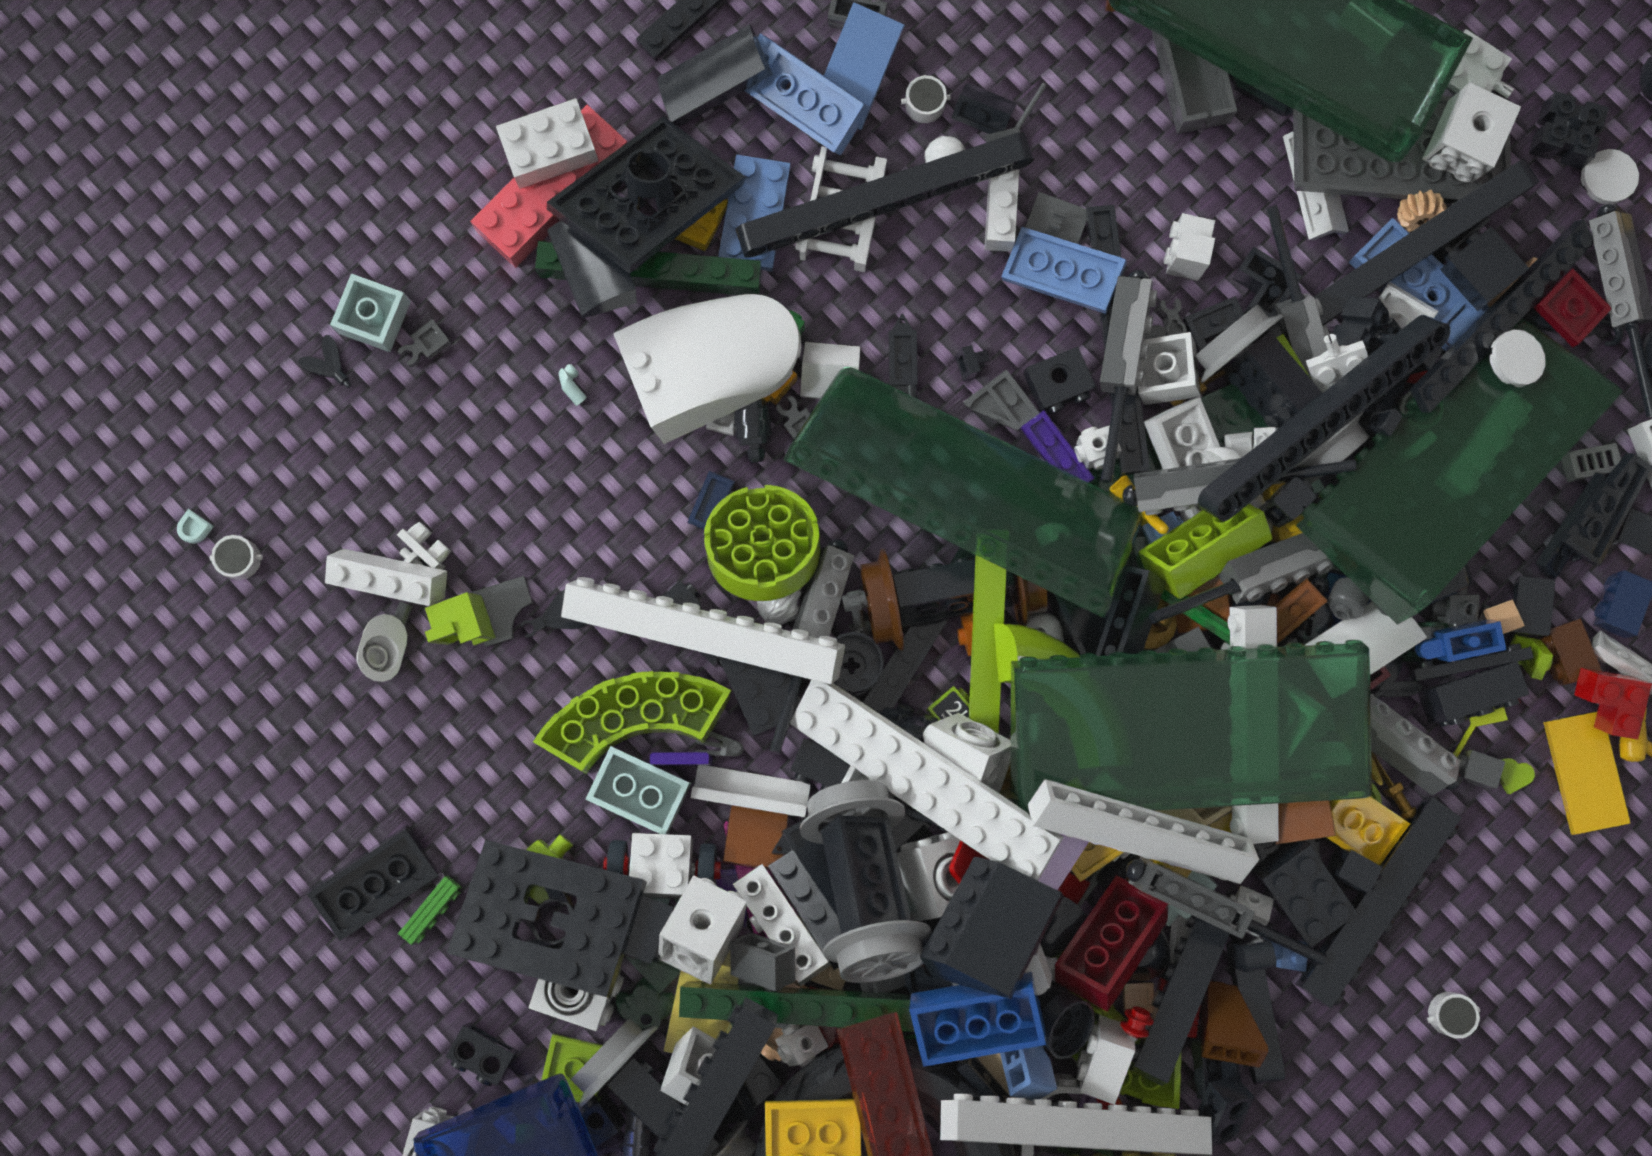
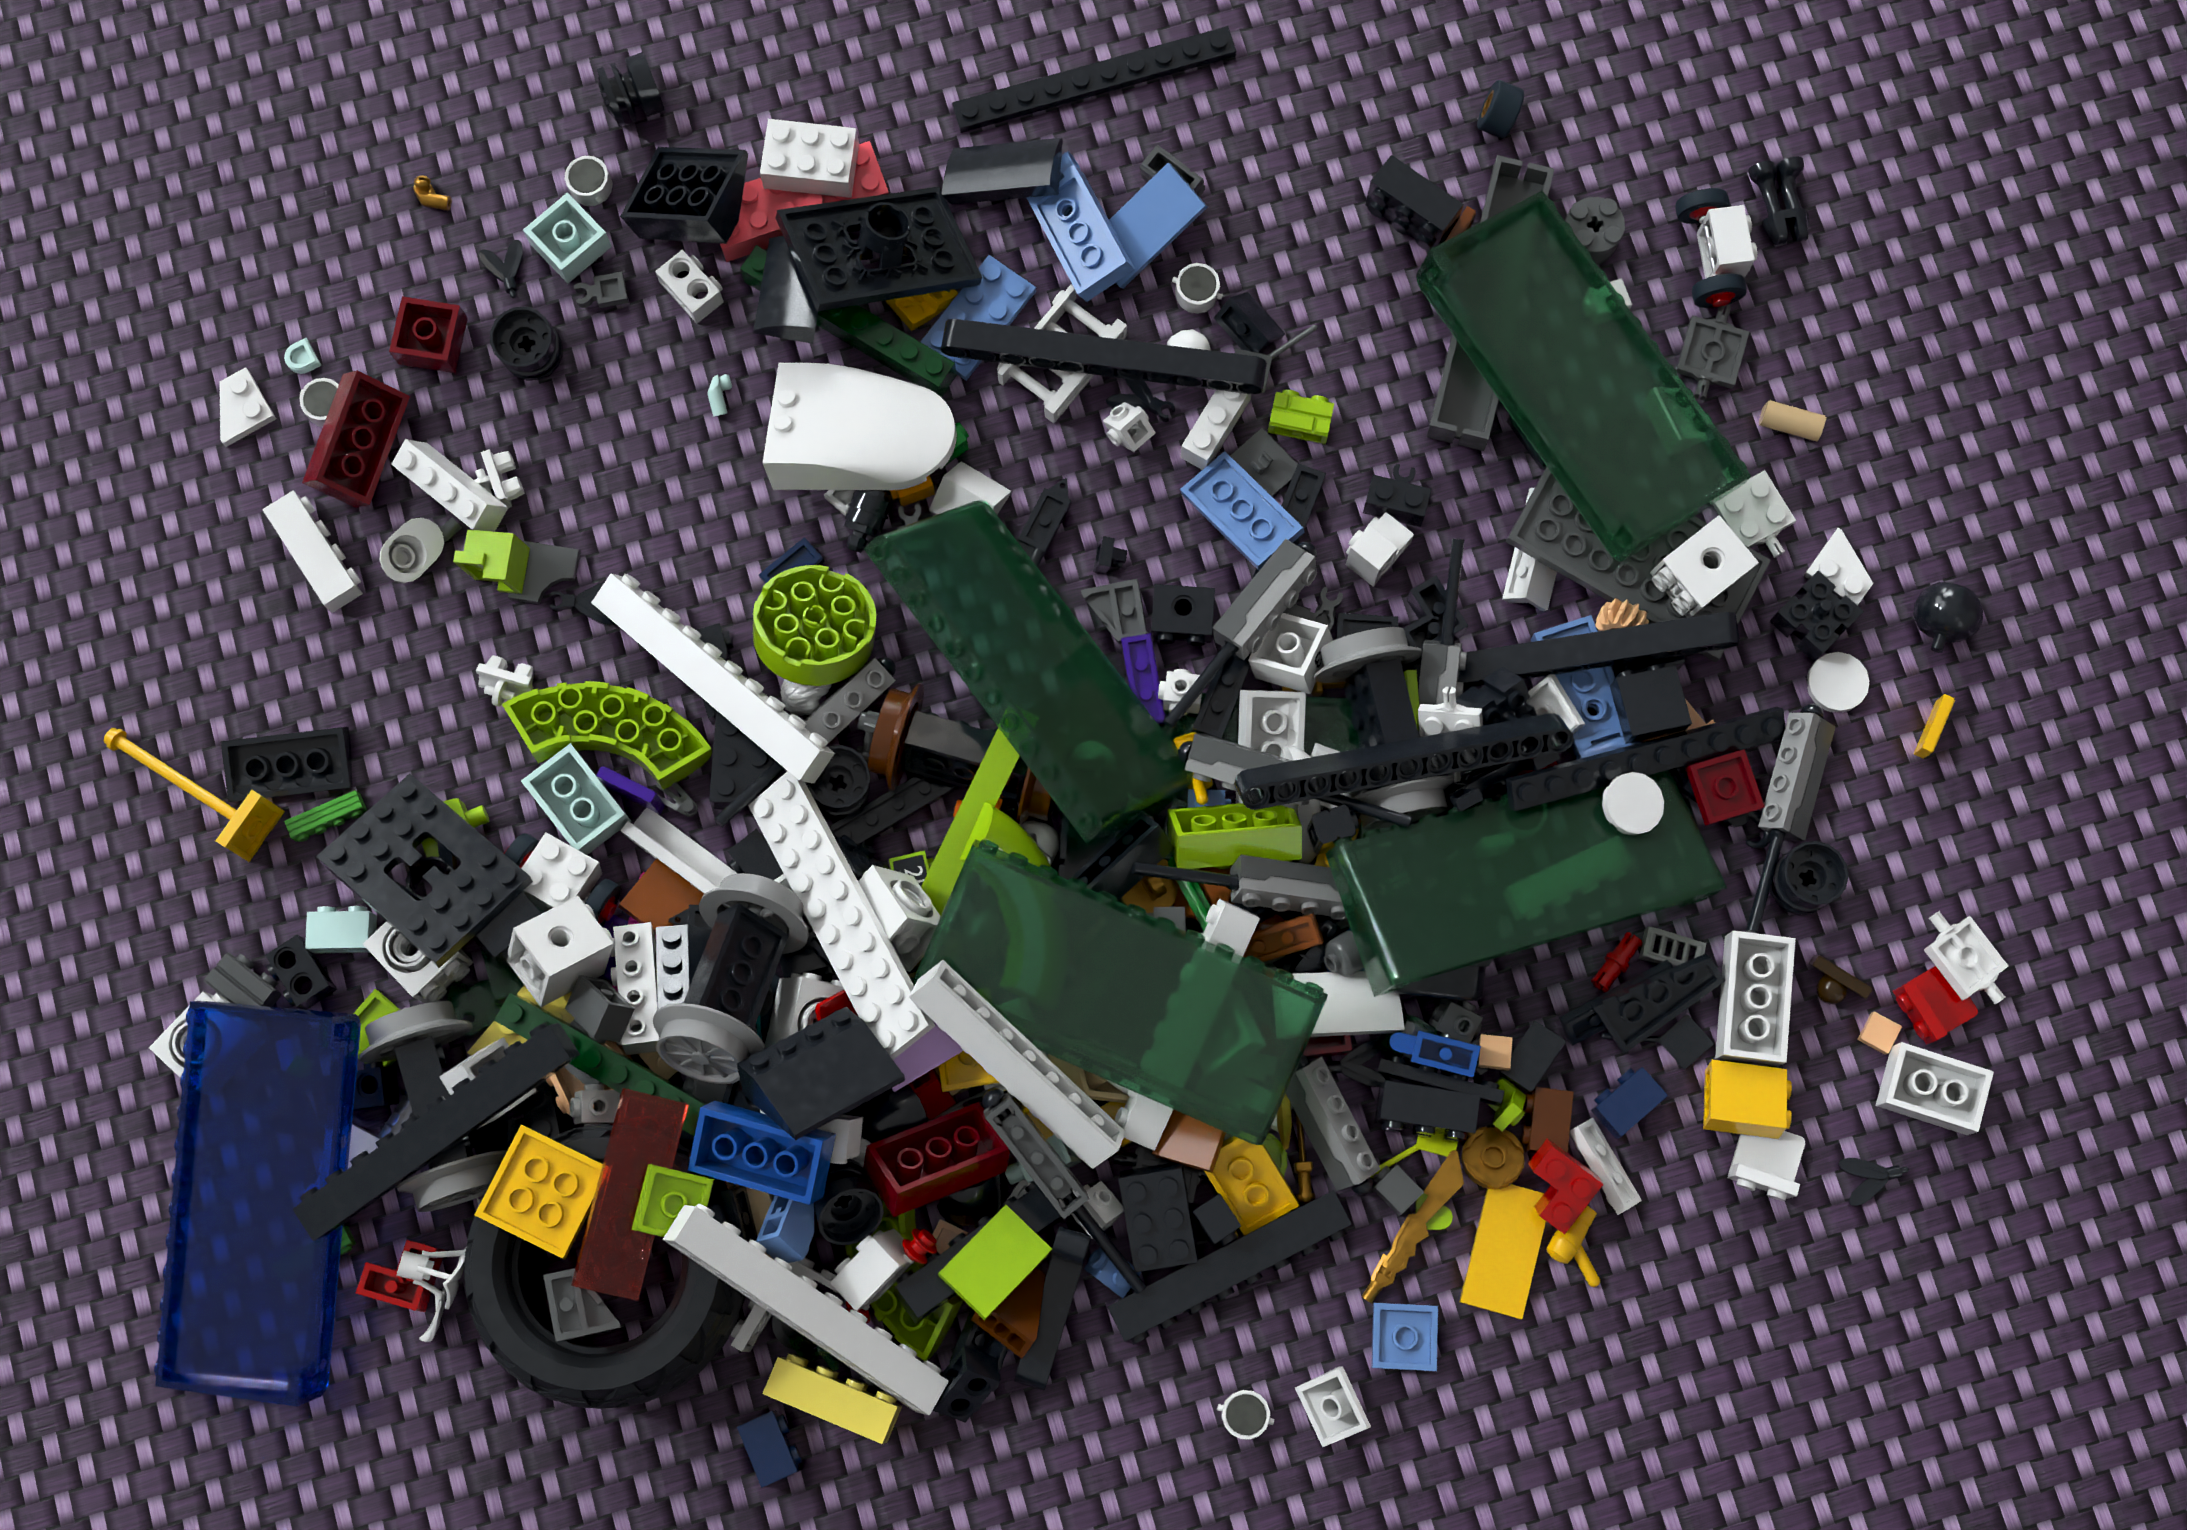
camera: 30 degrees right, 5 degrees down
none -> yellow tile [104,728,285,862]
none -> dark grey brick [204,952,281,1023]
none -> white wing [220,367,276,447]
none -> white brick [262,490,363,613]
none -> dark red brick [302,370,410,508]
none -> light aqua brick [305,906,377,953]
none -> dark red brick [389,296,468,373]
none -> pearl gold arm [413,175,452,211]
none -> white hips [476,655,534,706]
none -> black wheel [490,307,563,381]
none -> piece [565,156,613,206]
none -> black wheel [597,52,665,127]
none -> black slope [620,147,748,244]
none -> lime tile [631,1164,714,1237]
none -> white brick [655,250,724,324]
none -> lime tile [938,1205,1052,1320]
none -> white brick [1103,402,1156,452]
none -> black piece [1106,379,1175,422]
none -> lime brick [1268,390,1334,444]
none -> white slope [1295,1366,1371,1447]
none -> pearl gold sword [1361,1150,1464,1304]
none -> black brick [1363,464,1431,527]
none -> medium blue plate [1371,1303,1438,1371]
none -> pearl gold tile [1461,1127,1525,1190]
none -> red pin [1591,932,1643,992]
none -> white wing [1803,528,1873,606]

